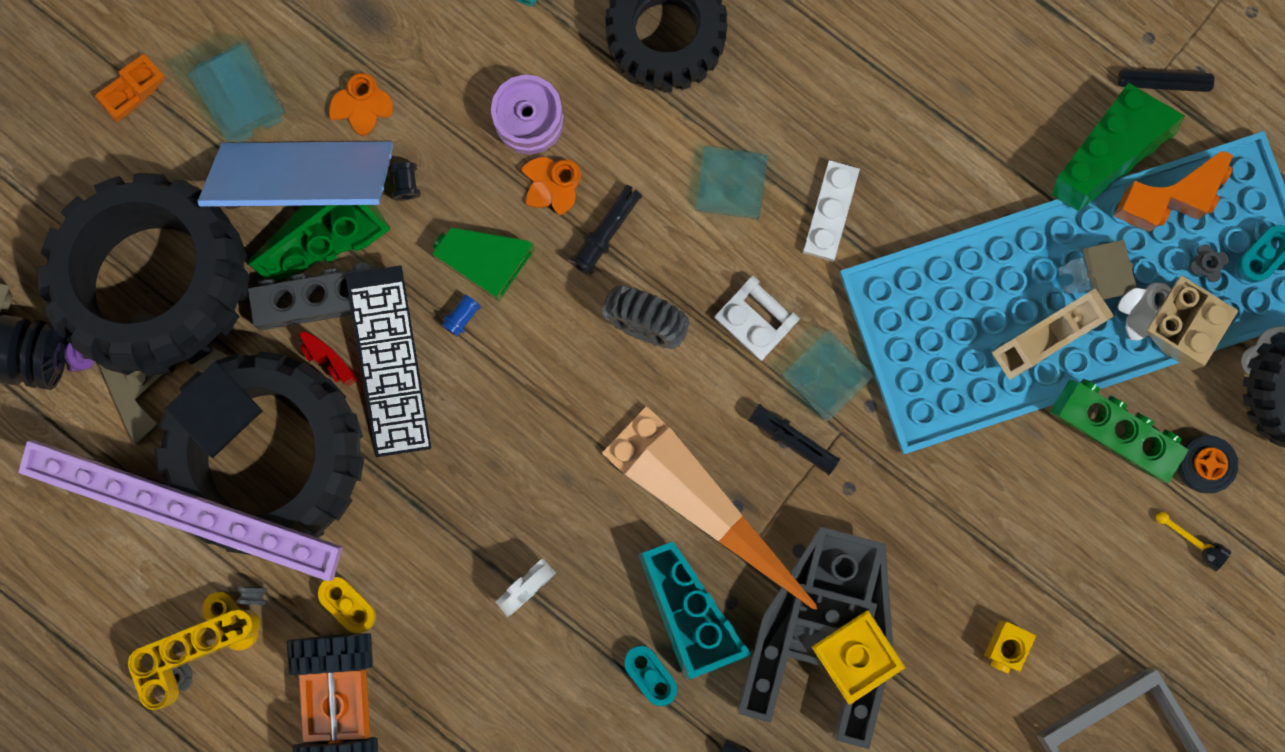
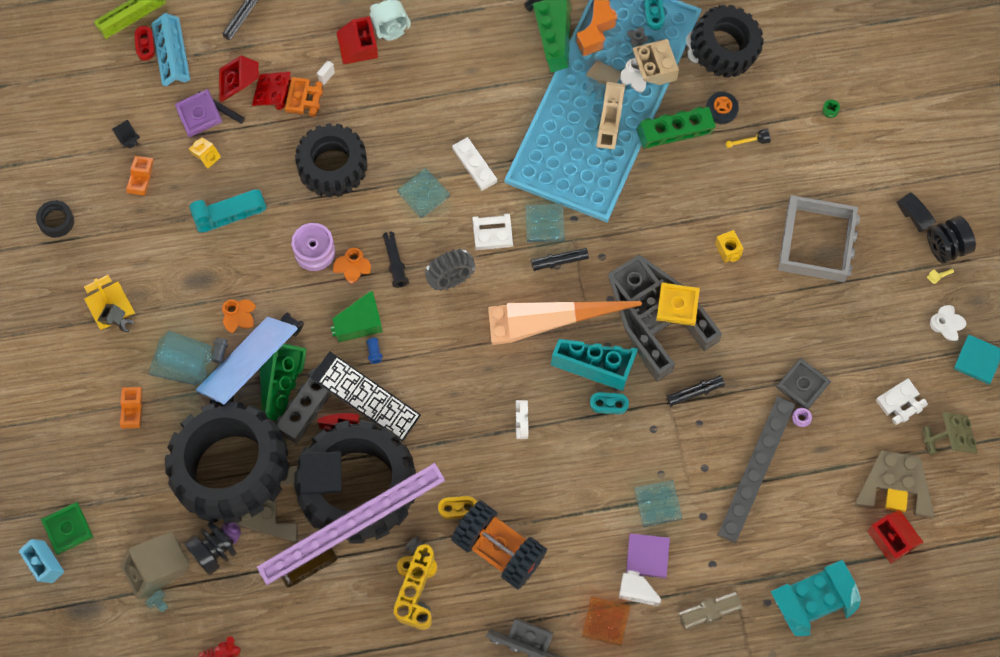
camera: 50 degrees left, 15 degrees down
none -> dark grey pin [210,338,228,363]

